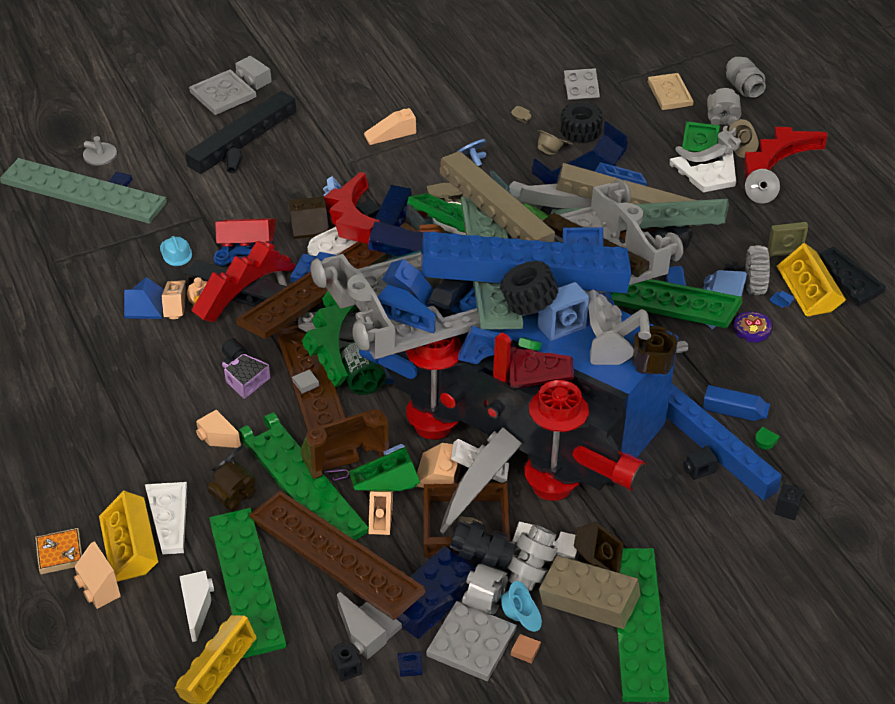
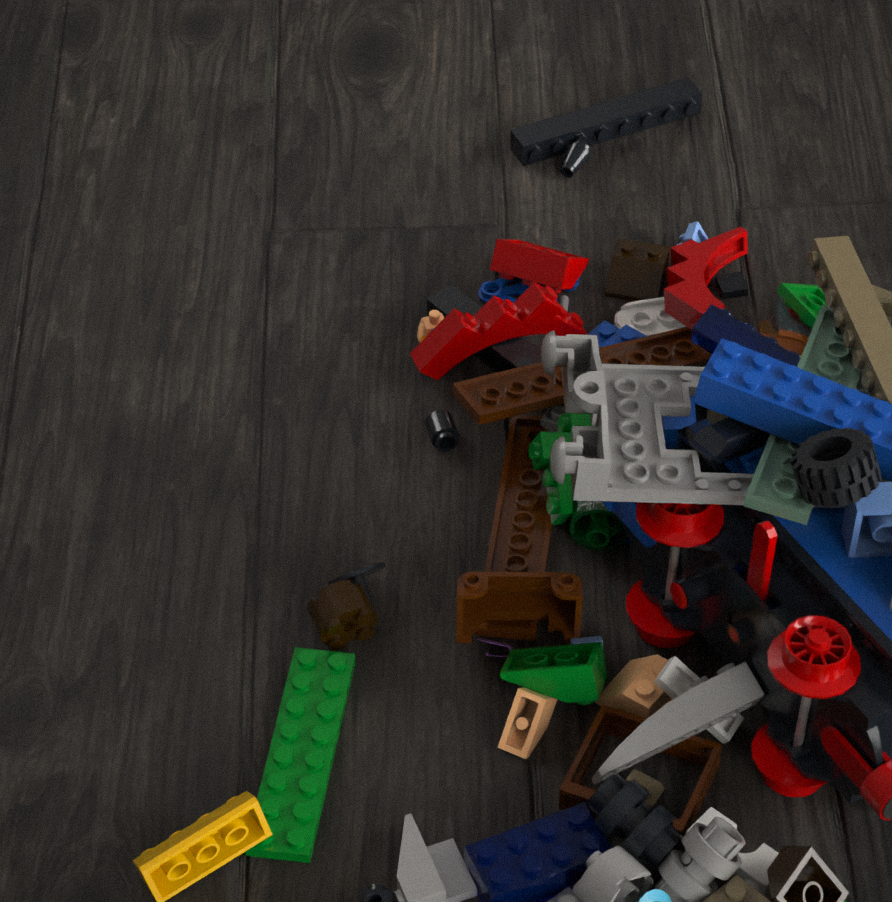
camera: 25 degrees right, 0 degrees up
sand green plate [0,158,167,224] -> none
tile [35,528,82,574] -> none
light nougat slope [74,541,121,609] -> none
light grey shield [83,136,117,165] -> none
yellow slope [99,491,158,582] -> none
clear blue tile [108,171,132,187] -> none
blue slope [124,277,164,319] -> none
white wing [145,482,187,554] -> none
medium azure piece [160,236,192,266] -> none
light nougat slope [162,280,186,319] -> none
white slope [179,571,214,642] -> none
light grey plate [189,69,256,115] -> none
light nougat slope [196,410,241,448] -> none
torso [222,354,270,399] -> none
light grey brick [235,56,272,90] -> none
green hinge [237,412,369,540] -> none
reddish brown plate [249,491,426,620] -> none
light grey tile [292,369,319,393] -> none
light nougat slope [364,108,416,145] -> none
clear blue brick [375,185,412,245] -> none
blue slope [378,284,436,334] -> none
blue slope [382,259,434,307] -> none
blue tile [458,326,512,364] -> none
dark red wing [510,346,574,389] -> none
green tile [518,336,542,351] -> none

